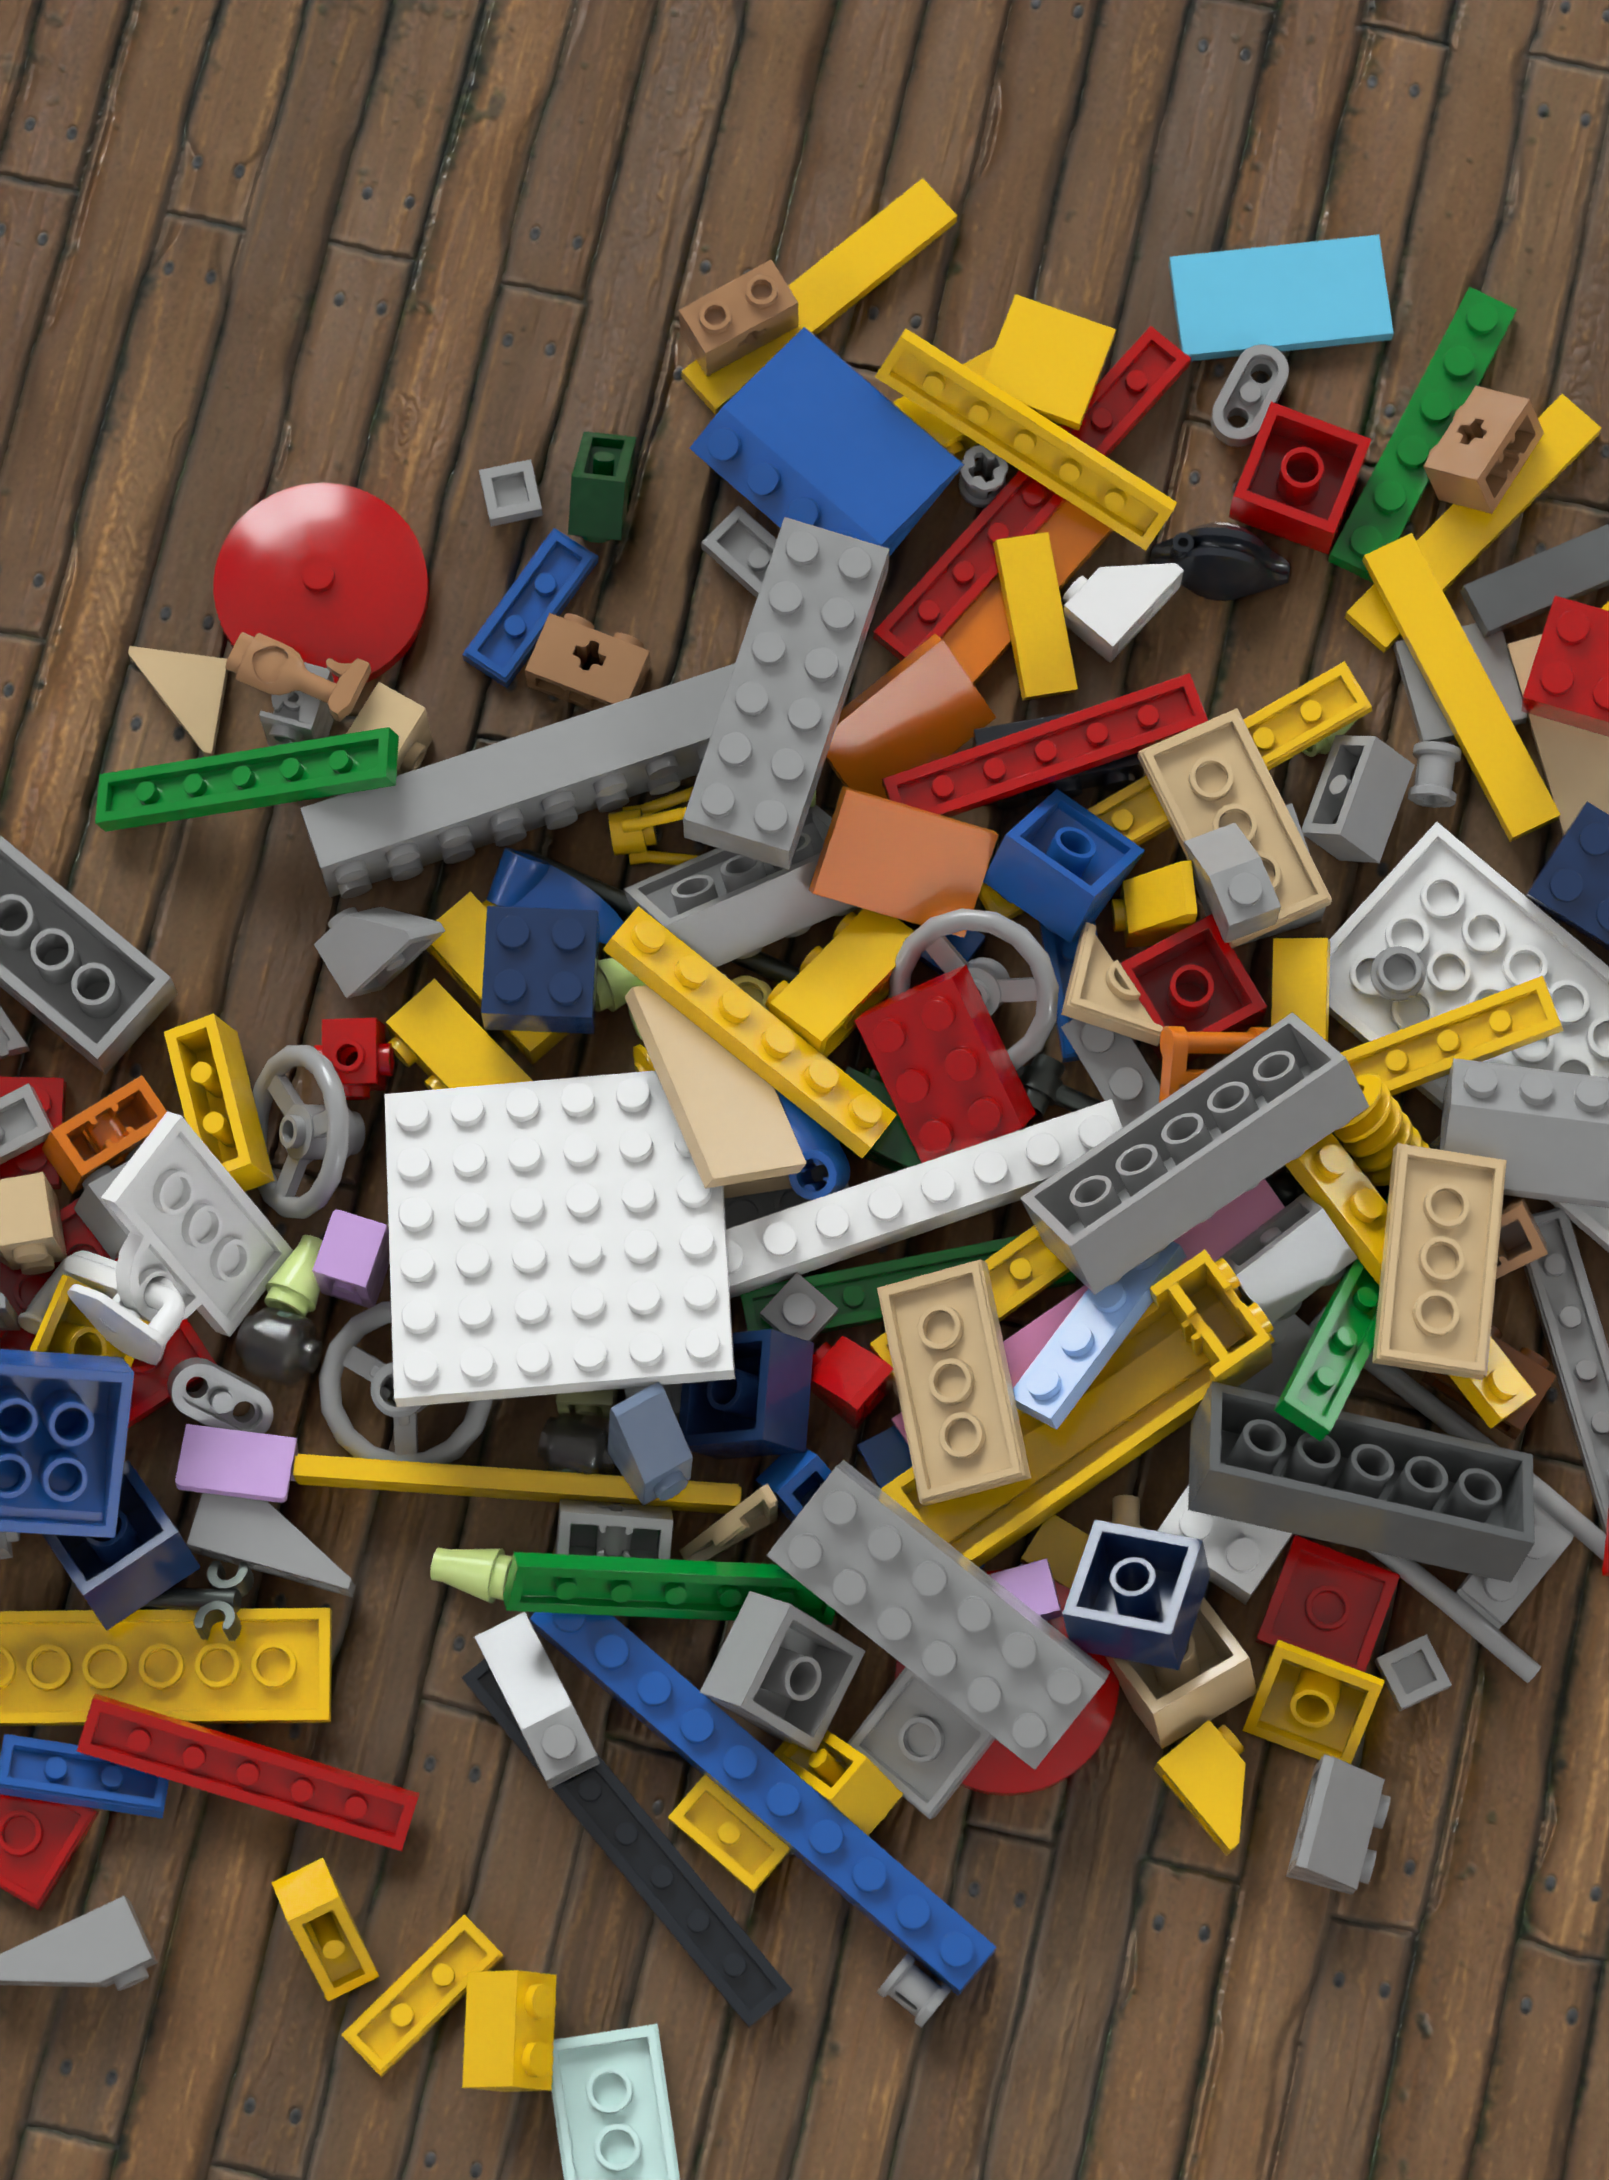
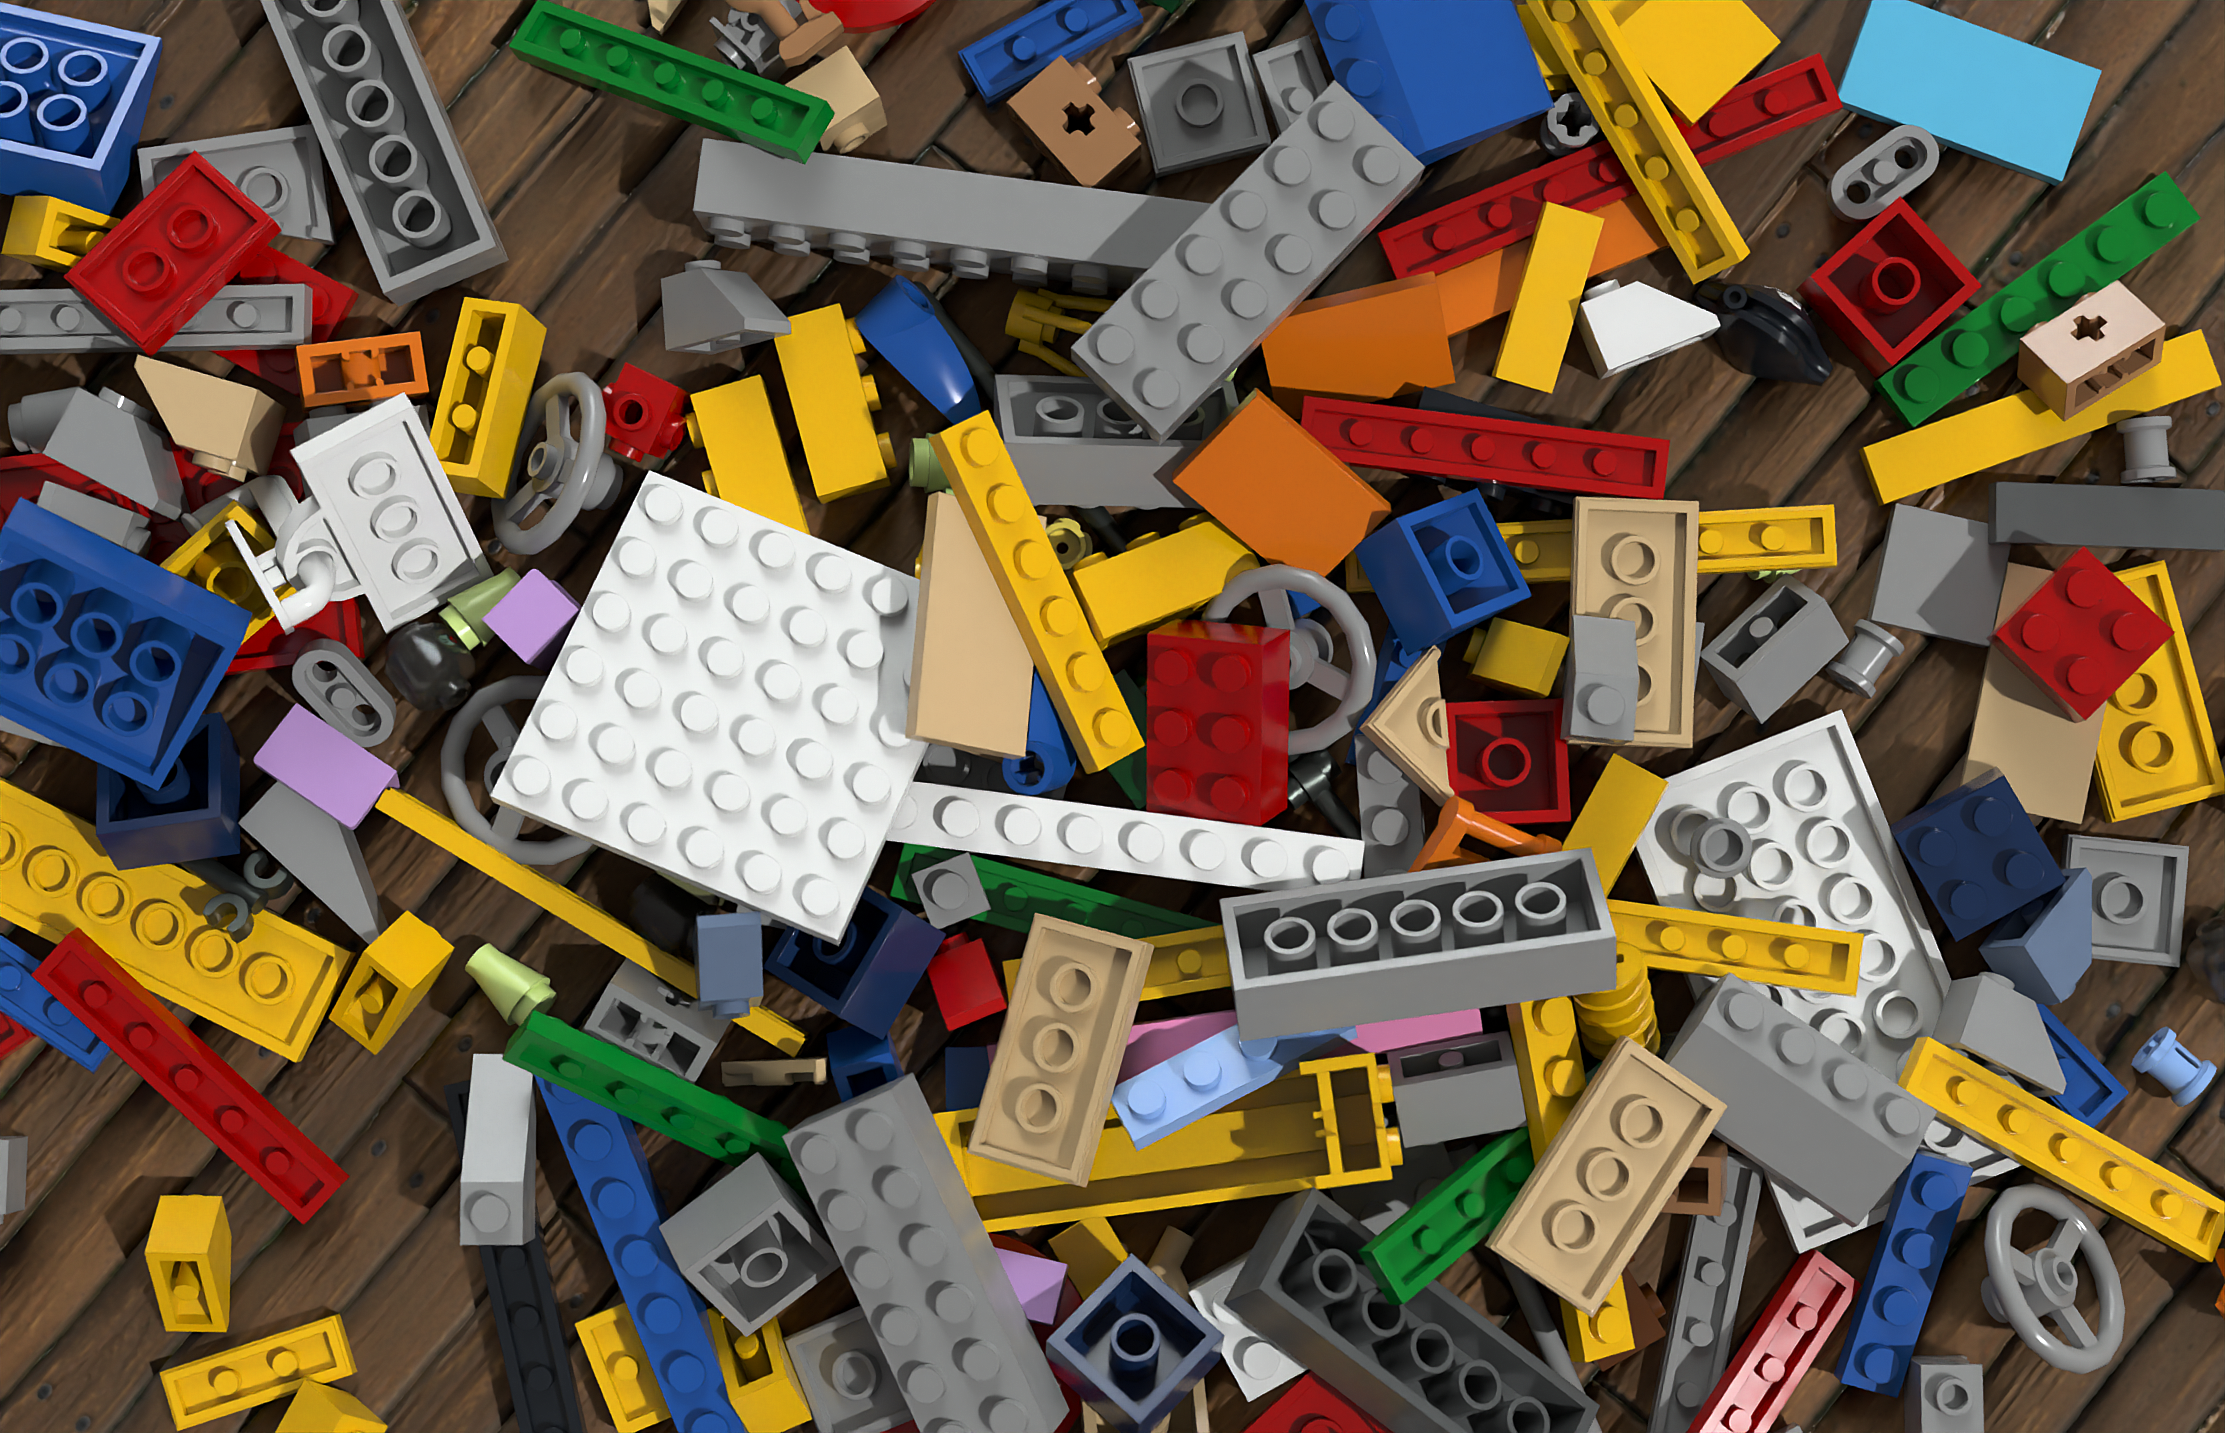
camera: 25 degrees right, 10 degrees up
dark blue brick [481,906,600,1034] -> none
yellow tile [1362,533,1561,842] -> none
none -> yellow slope [329,910,455,1055]
none -> light grey tile [1127,31,1272,178]
none -> light grey bush [2116,416,2177,484]

